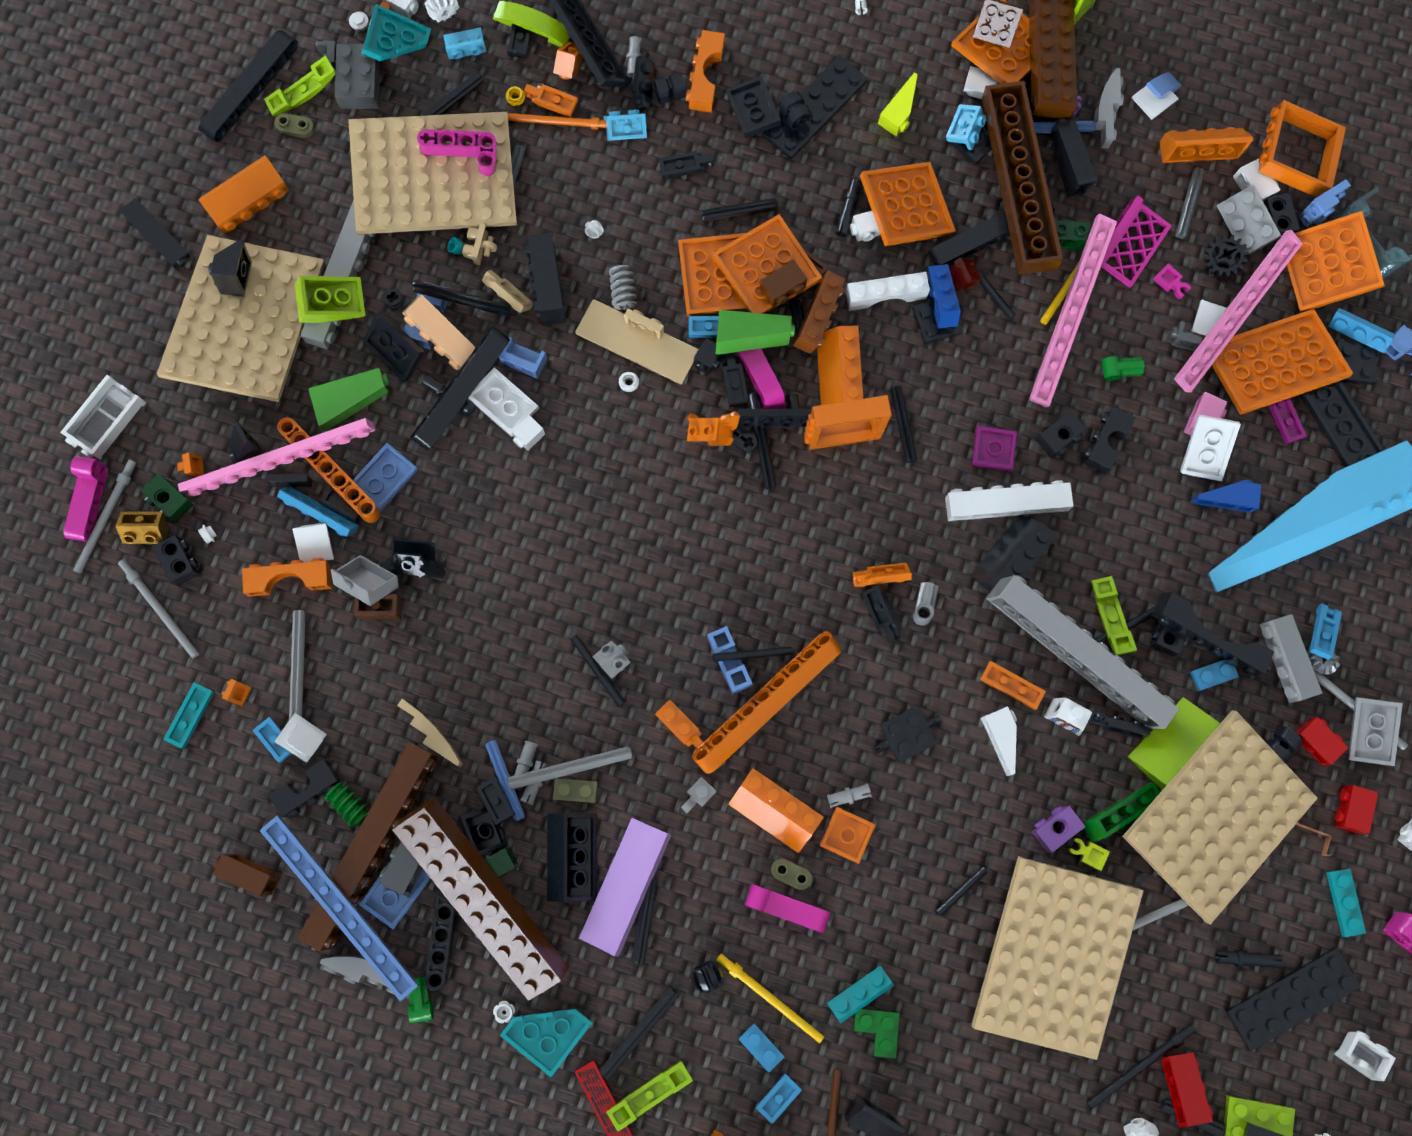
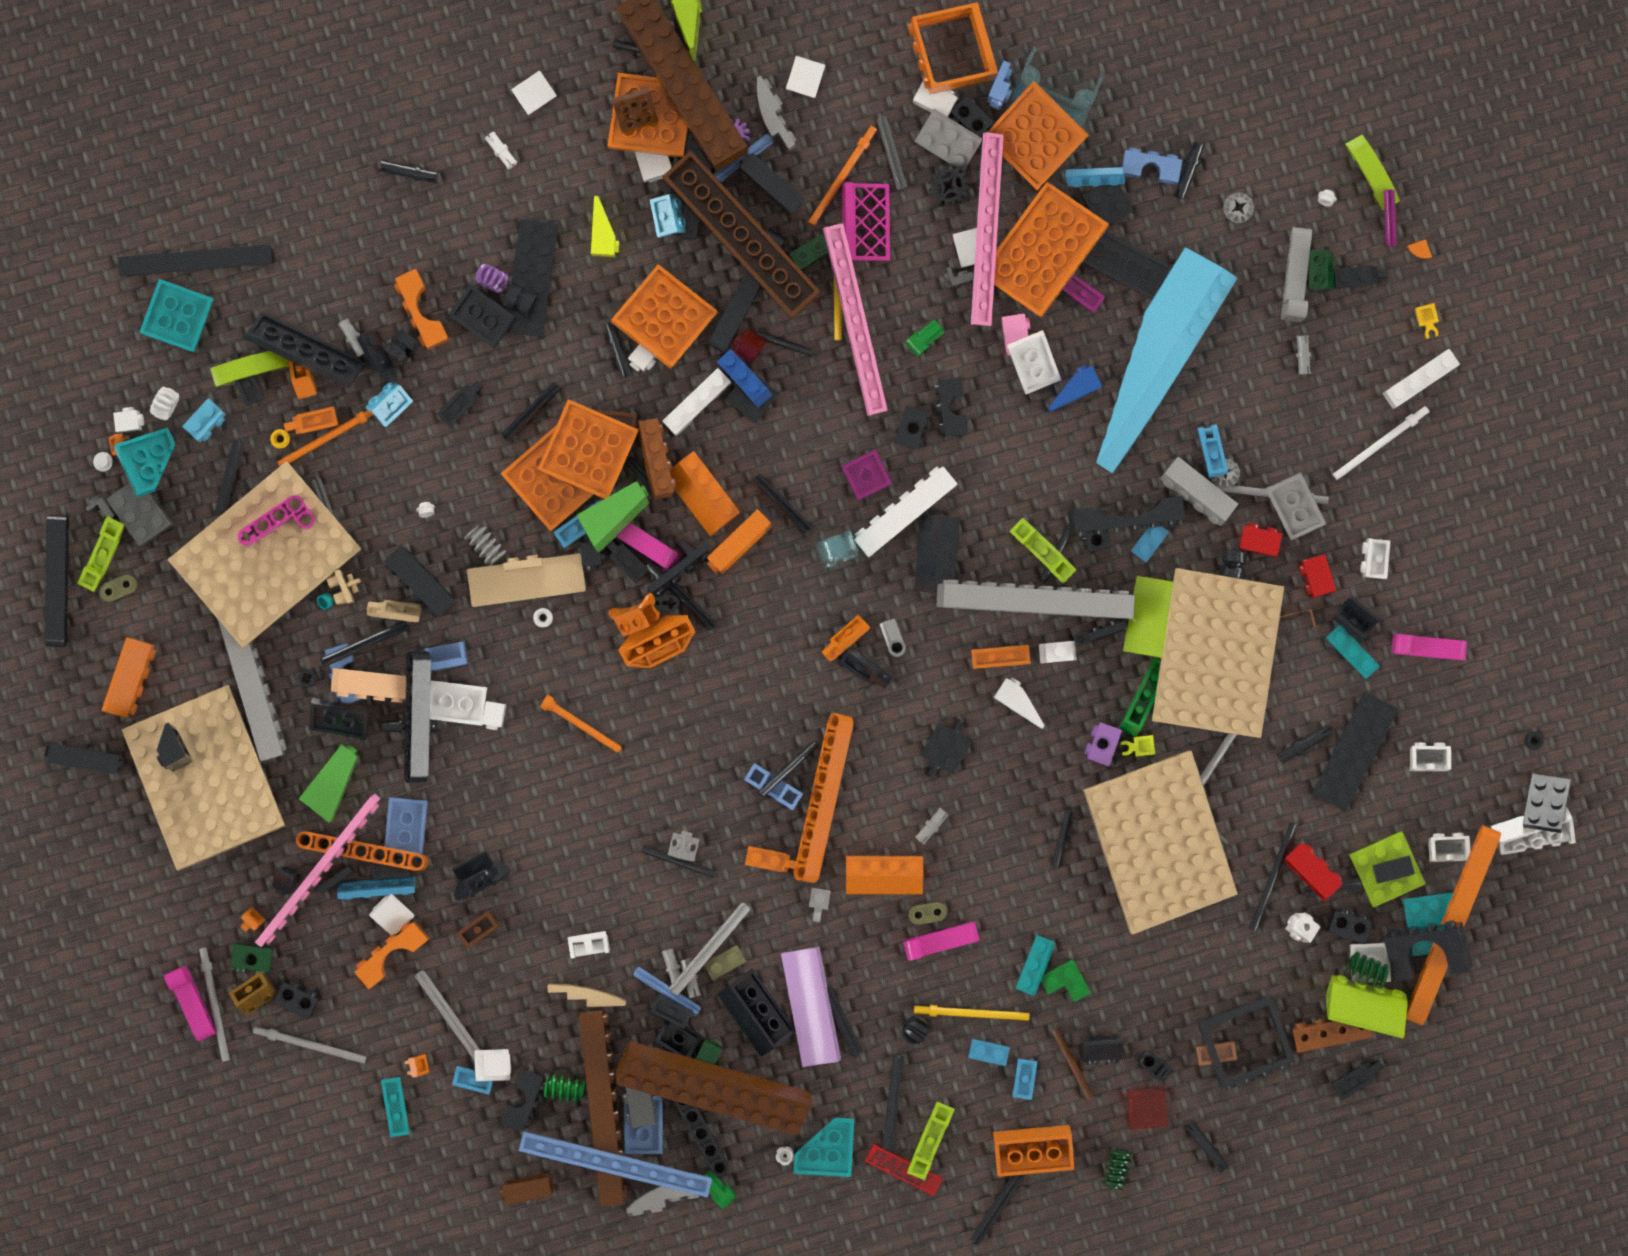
camera: 30 degrees left, 10 degrees up
door [60,375,146,460] -> none
white plate [198,525,217,544] -> none
lime slope [294,276,365,323] -> none
light grey container [331,555,399,606] -> none
reddish brown brick [759,260,807,307] -> none
orange plate [819,807,876,864] -> none
medium blue slope [1146,72,1182,99] -> none
dark pink plate [1153,263,1191,299] -> none
orange slope [1160,127,1253,163] -> none
none -> medium lavender gear [475,264,509,293]
none -> orange piece [540,695,622,752]
none -> white window [567,931,610,959]
none -> orange wedge [619,615,695,668]
none -> orange bar [808,126,877,226]
none -> clear light blue brick [815,530,859,568]
none -> black bracket [1332,596,1380,642]

